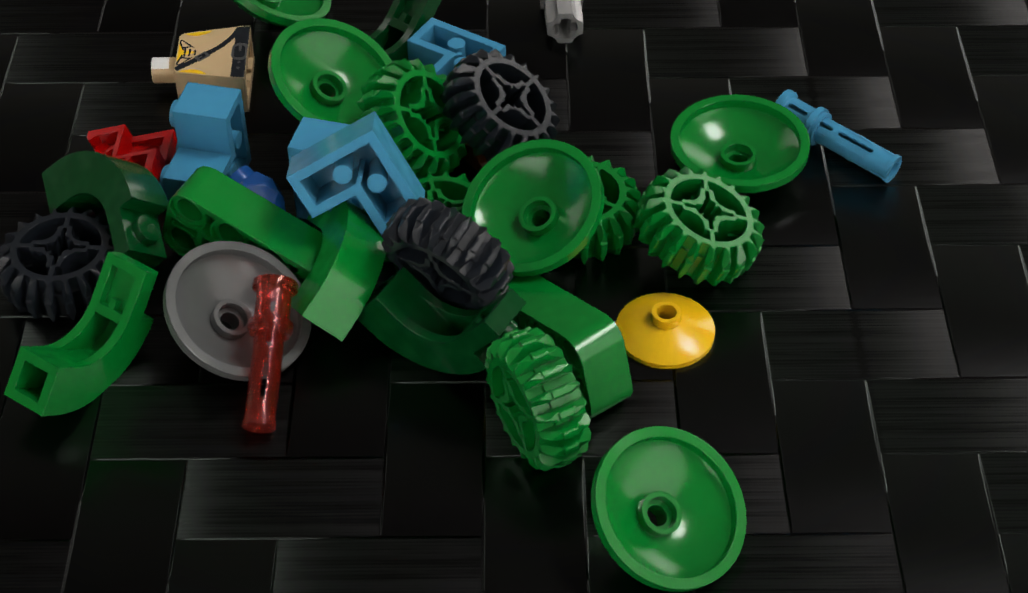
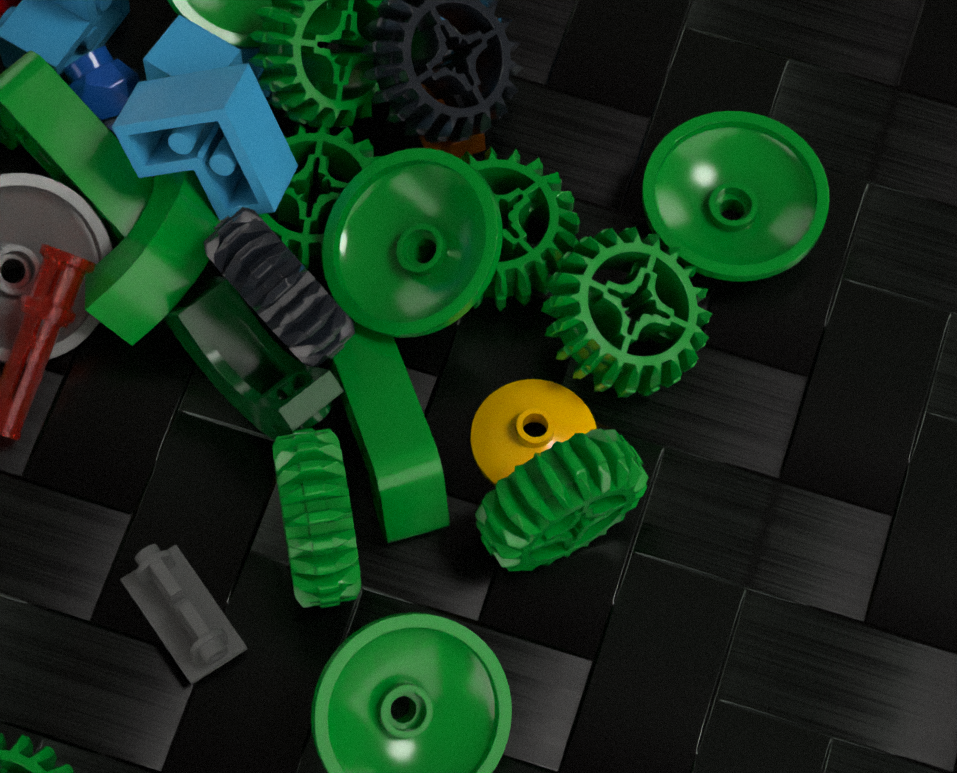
camera: 15 degrees right, 20 degrees up
dark azure pin [775,89,902,183] -> none
none -> dark grey hinge [120,544,247,685]
none -> green gear [475,429,649,571]

